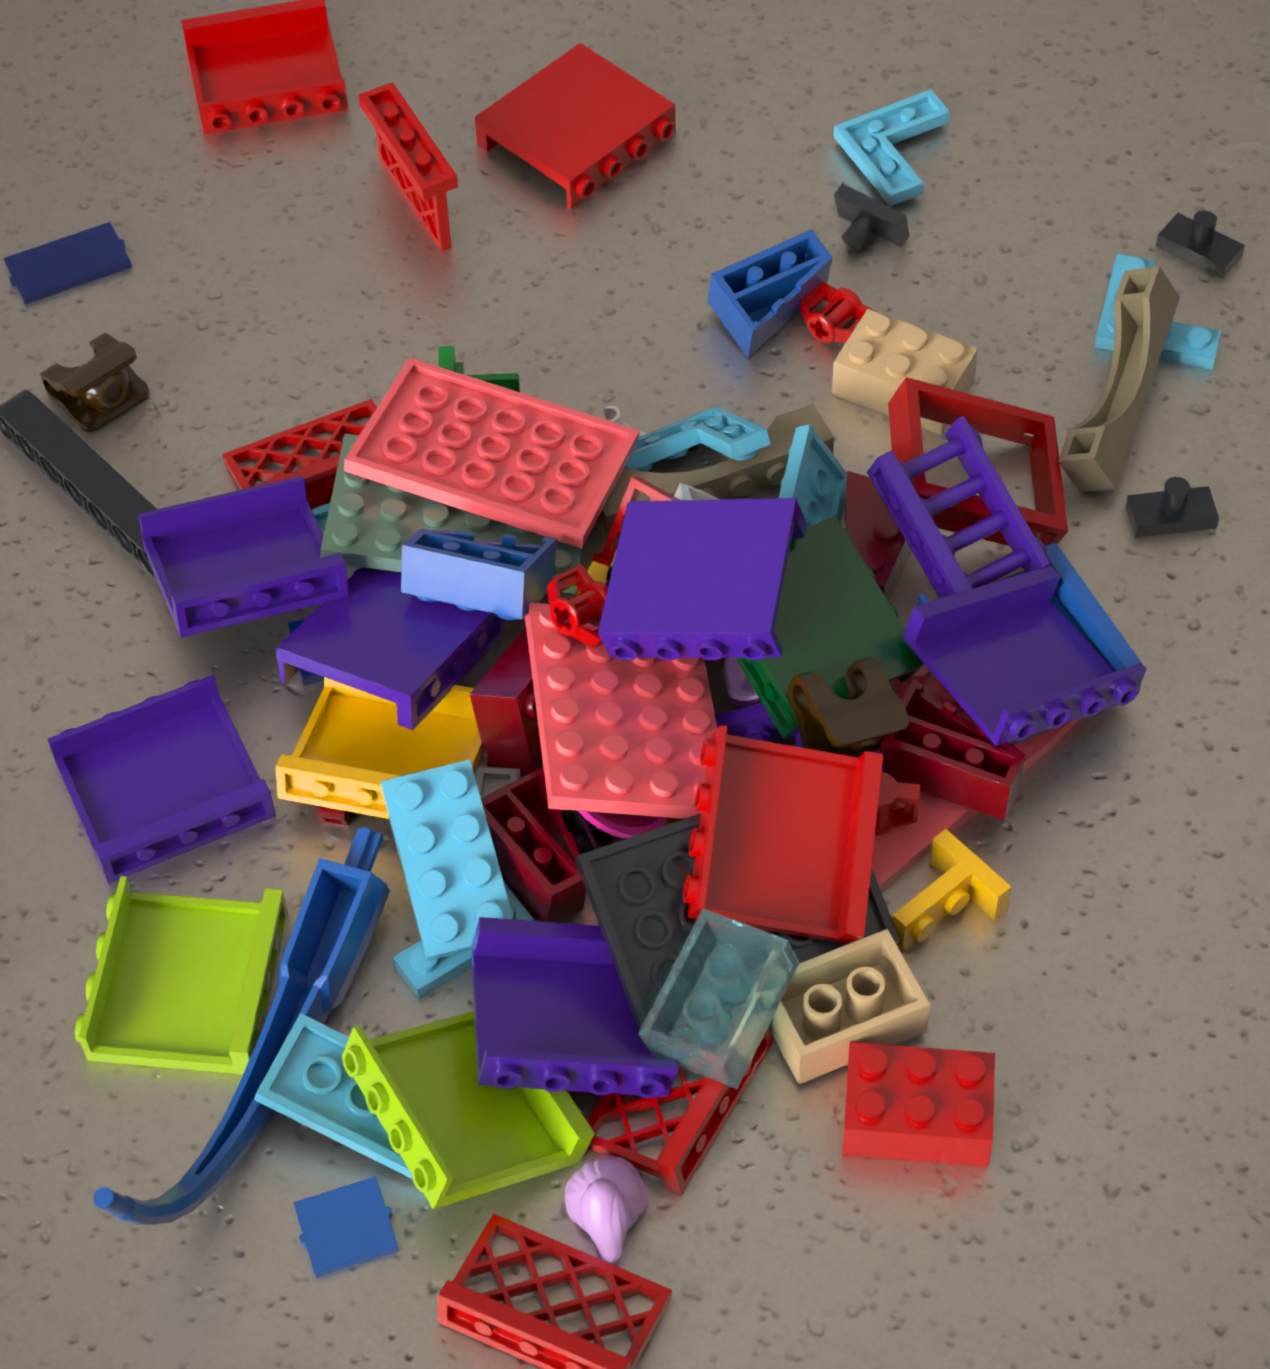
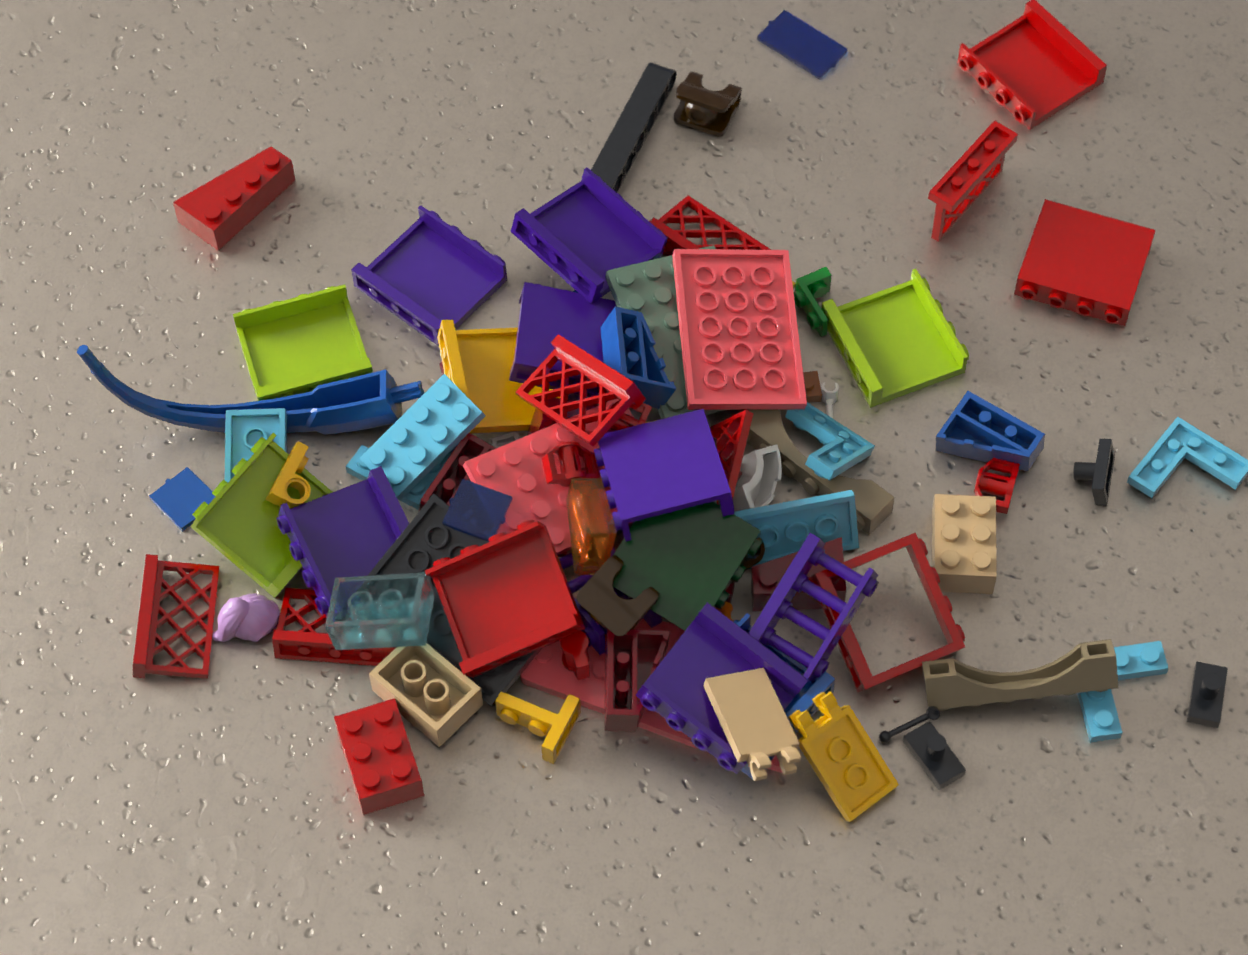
camera: 65 degrees right, 5 degrees up
none -> yellow plate [265,441,311,509]
none -> clear blue piece [442,479,513,542]
none -> red fence [515,334,646,447]
none -> red piece [542,441,600,487]
none -> clear orange slope [566,478,617,575]
none -> tan tile [703,668,801,781]
none -> yellow tile [788,692,899,822]
none -> lime panel [821,269,969,408]
none -> black hinge [879,706,940,743]

